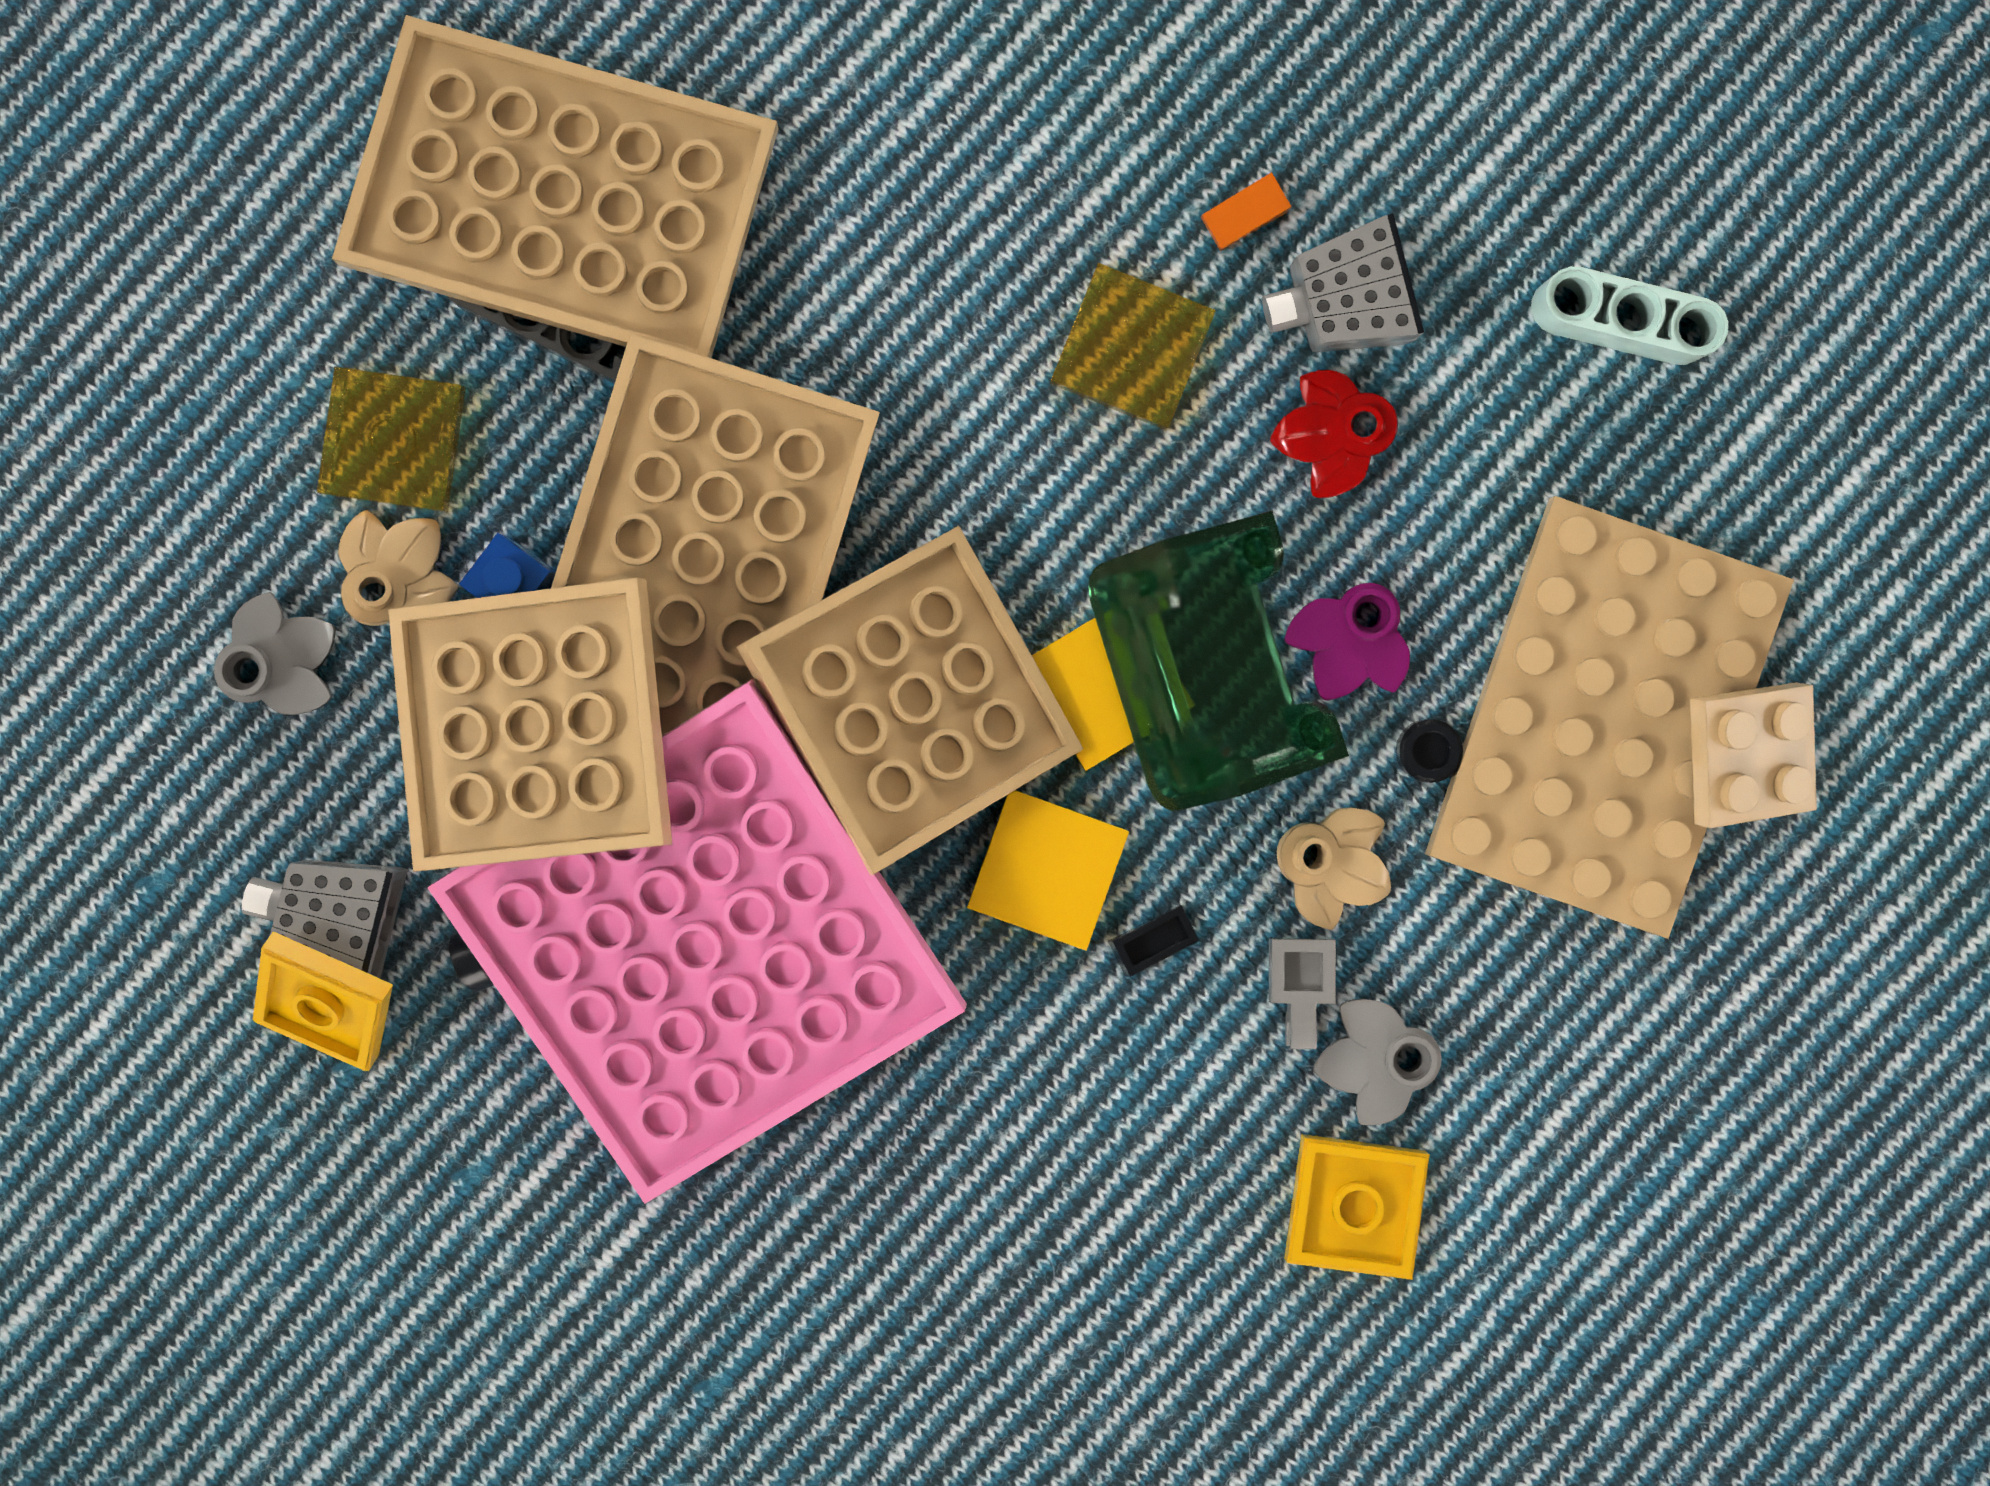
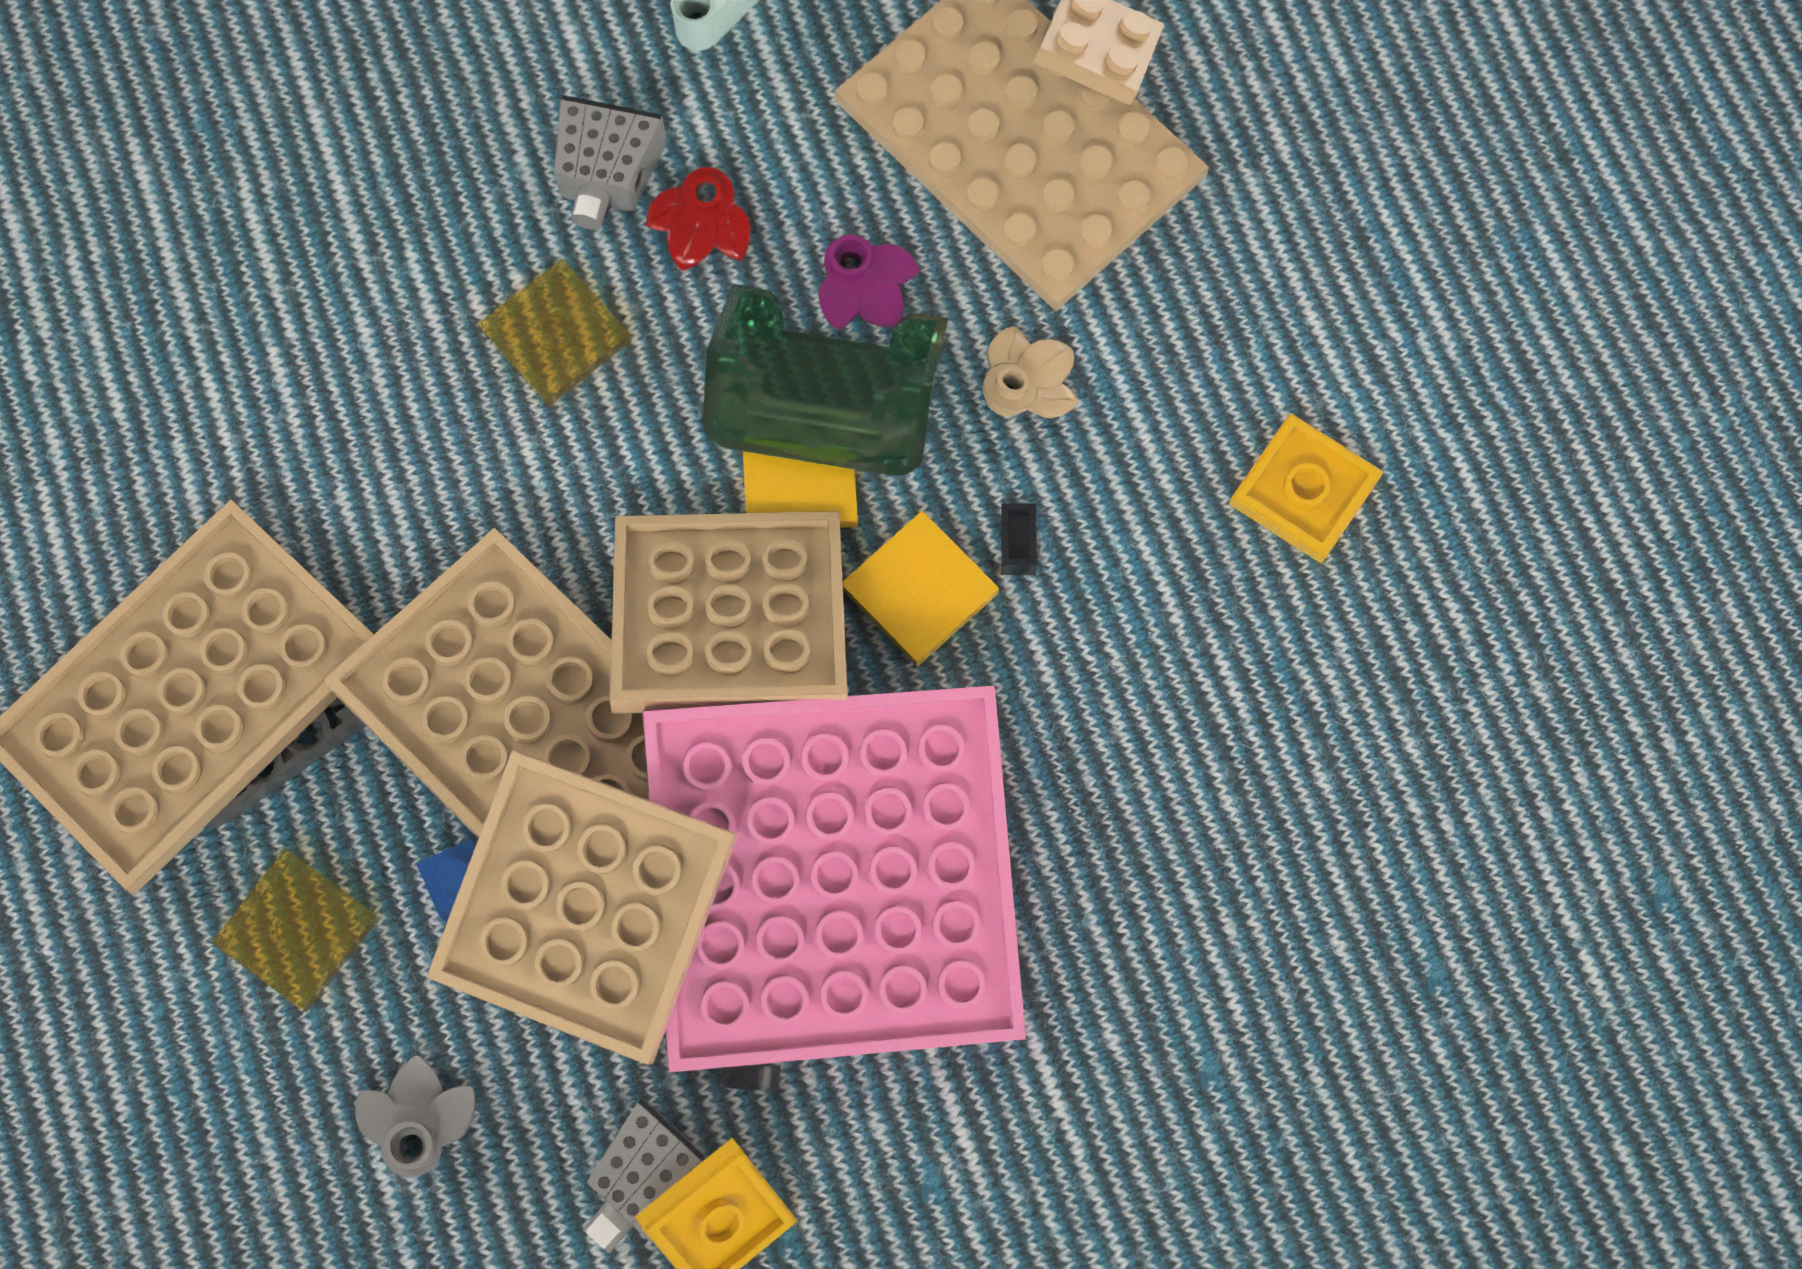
camera: 65 degrees left, 15 degrees down
tan plate [338,510,458,626] -> none
orange piece [1201,172,1292,251] -> none
light grey plate [1269,939,1336,1049] -> none
light grey plate [1313,999,1442,1125] -> none
black tile [1396,719,1463,783] -> none

